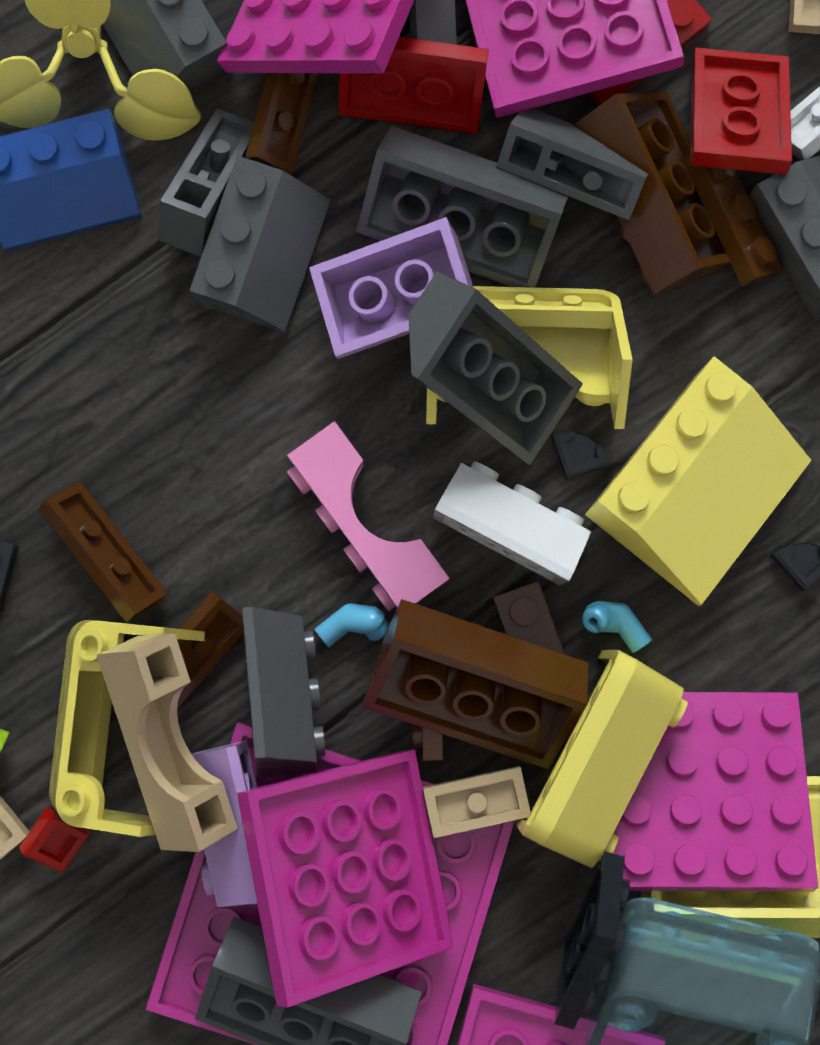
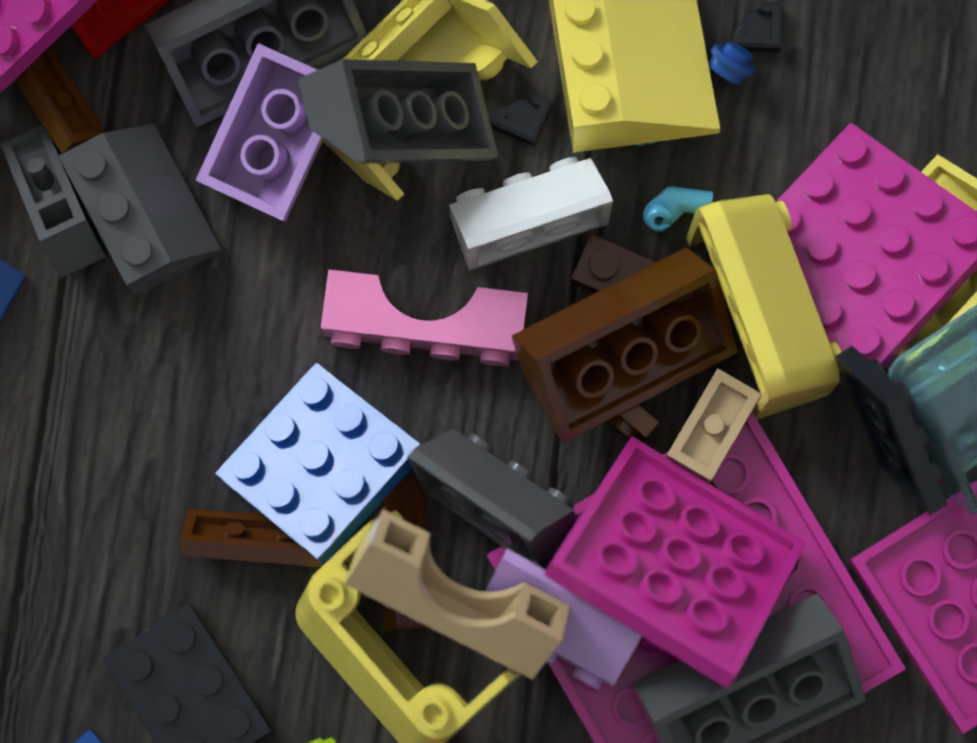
camera: 45 degrees left, 5 degrees down
medium azure arm [314,603,389,647] -> none
none -> plate [215,363,421,566]
none -> blue plate [708,41,756,85]

